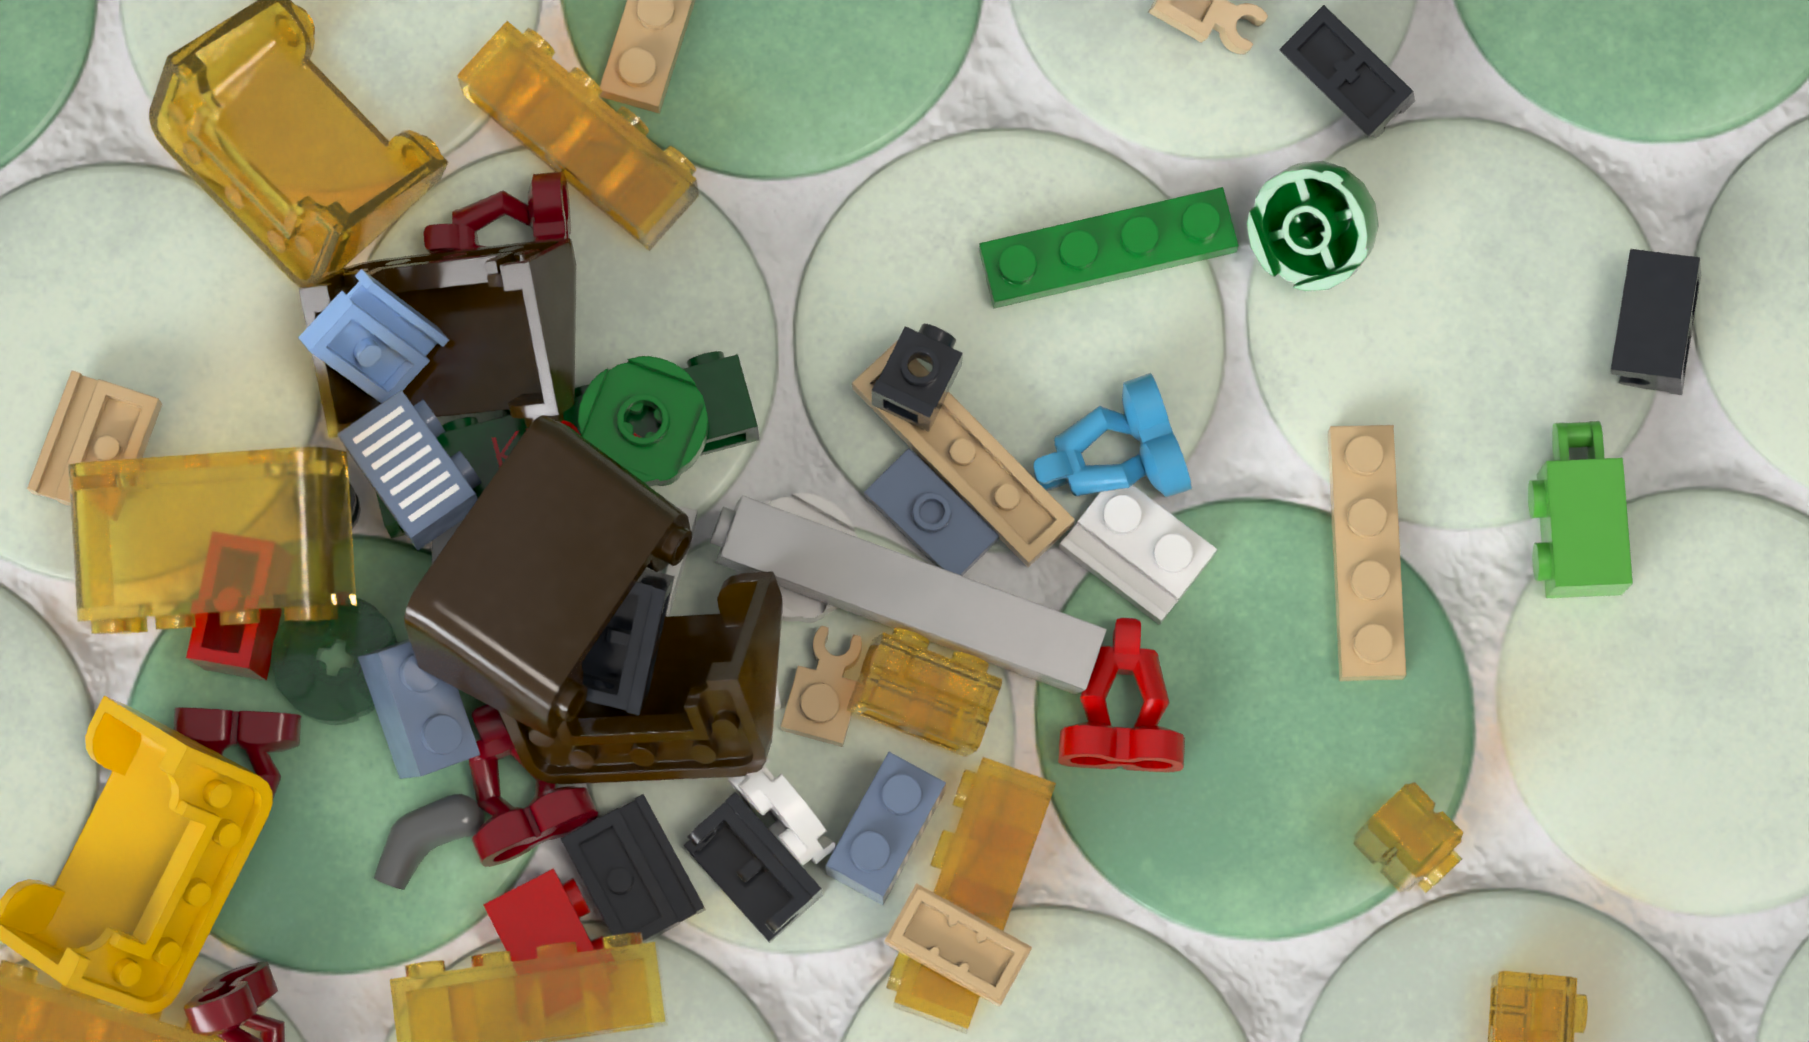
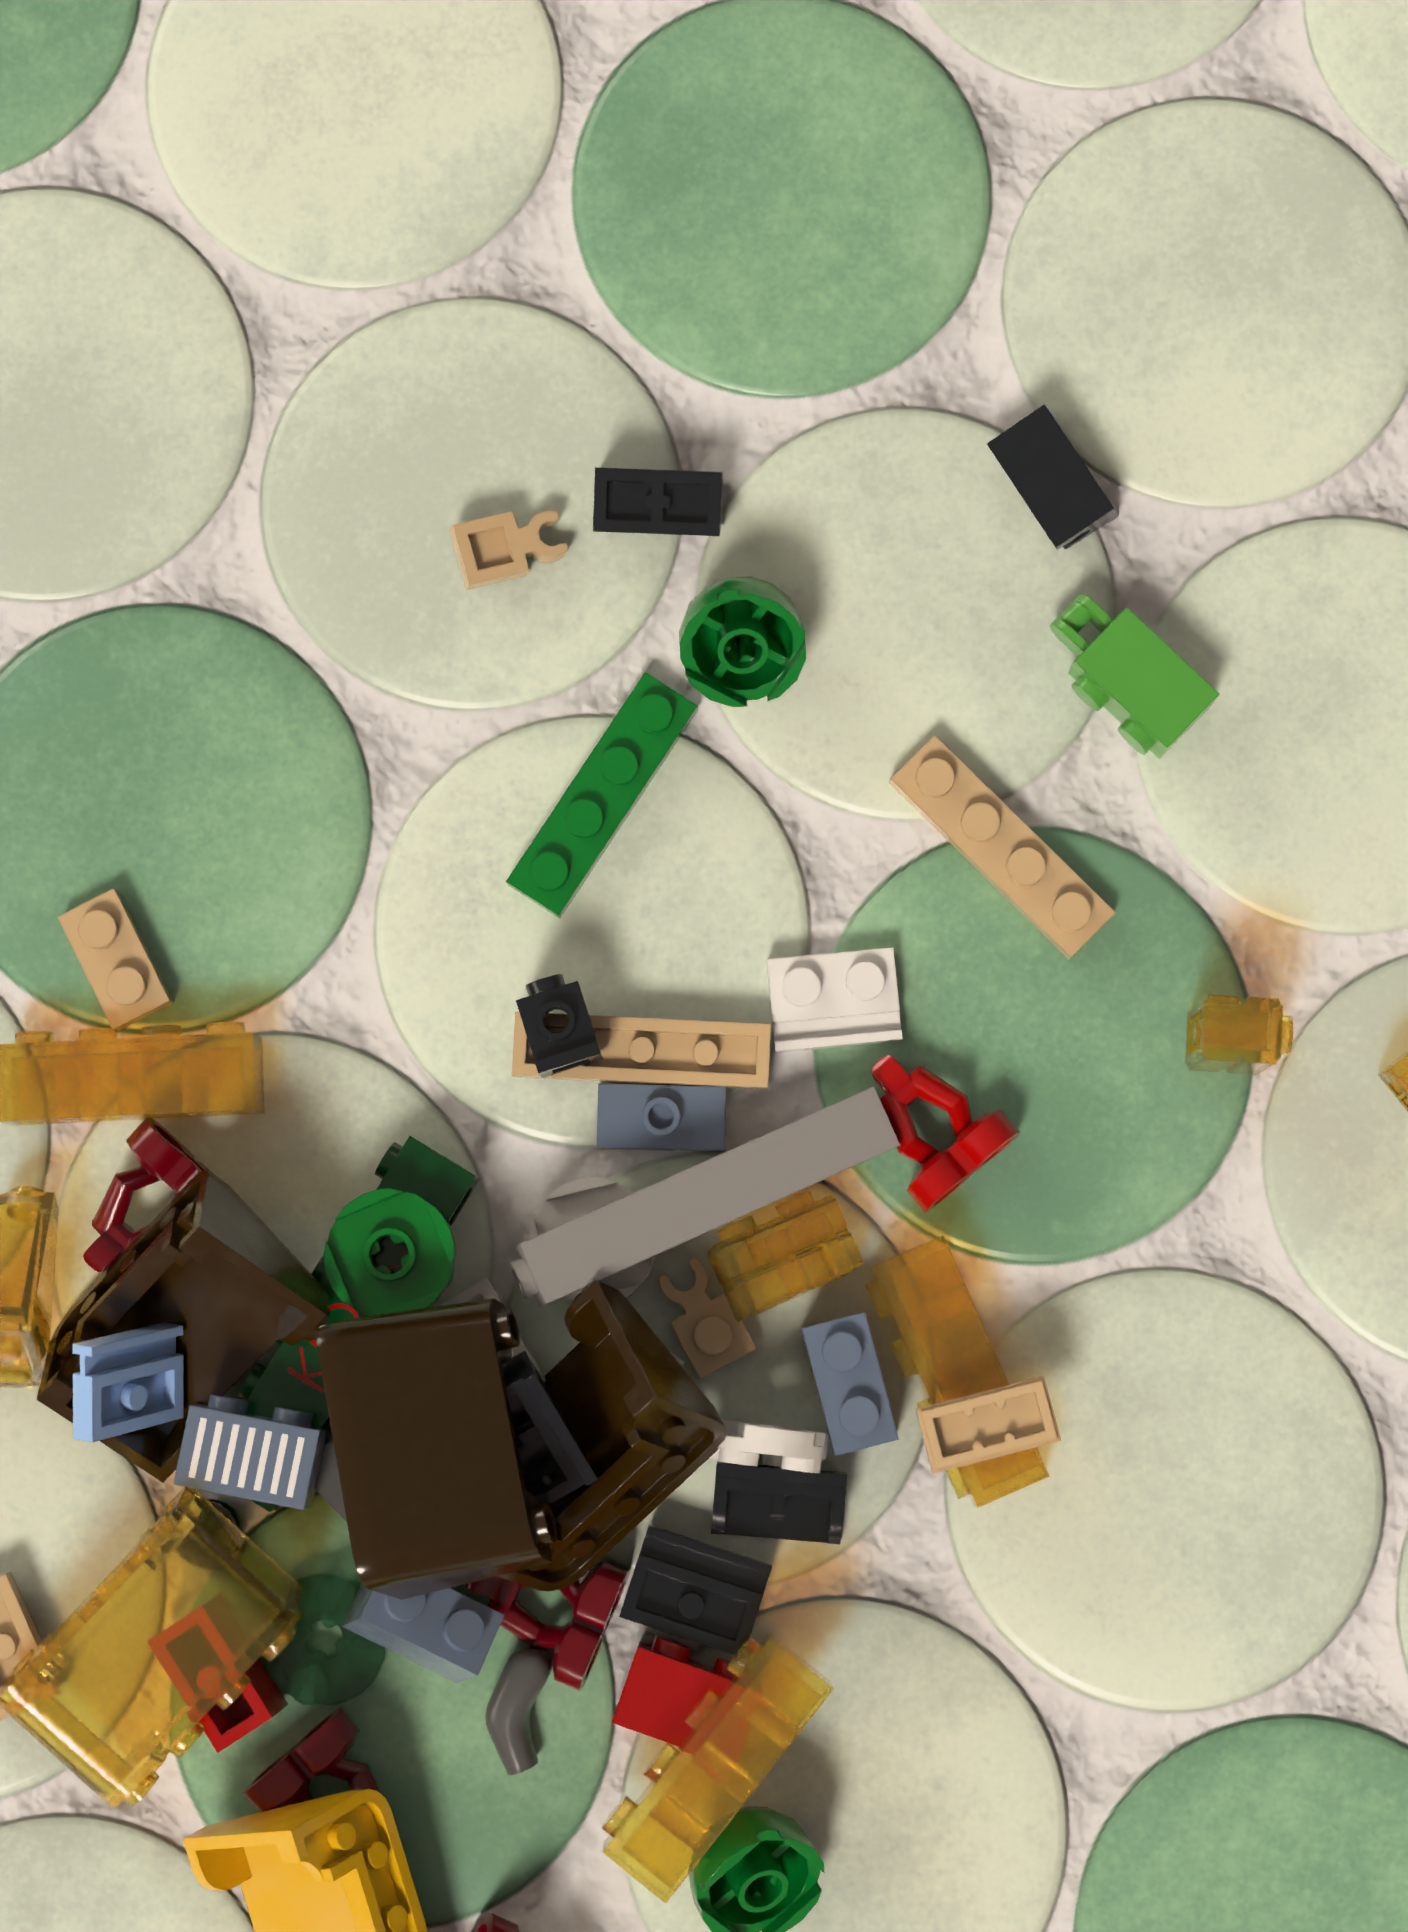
camera: 35 degrees left, 5 degrees up
dark azure piece [1033,373,1192,497] -> none

